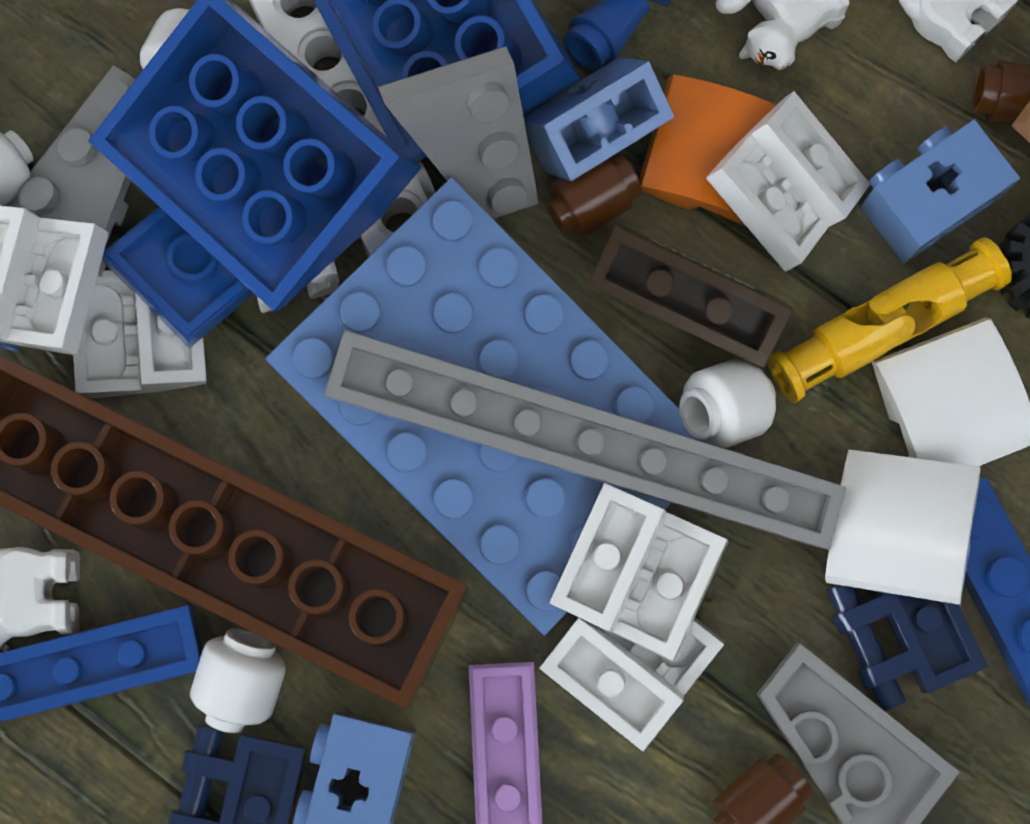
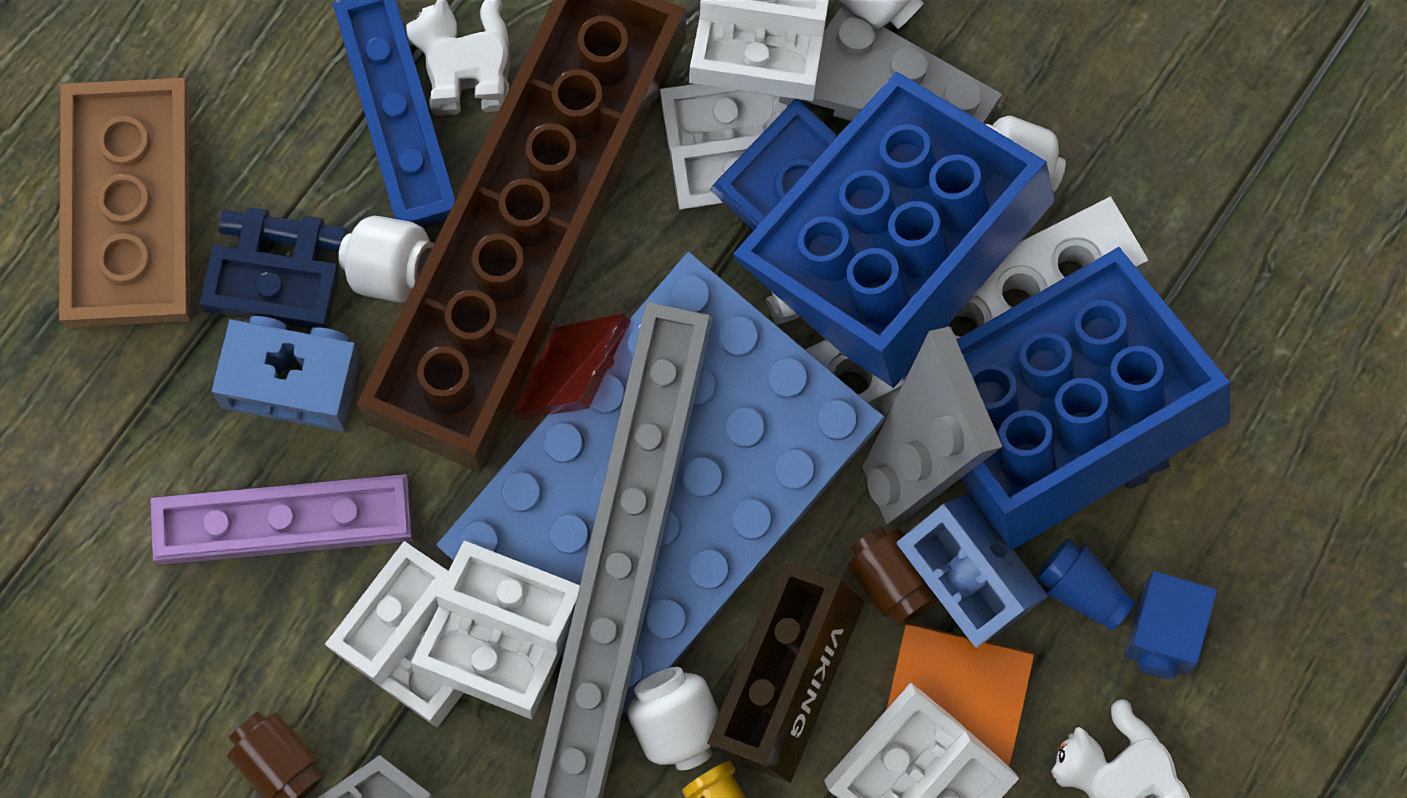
camera: 90 degrees right, 5 degrees down
none -> clear red piece [513,314,631,420]

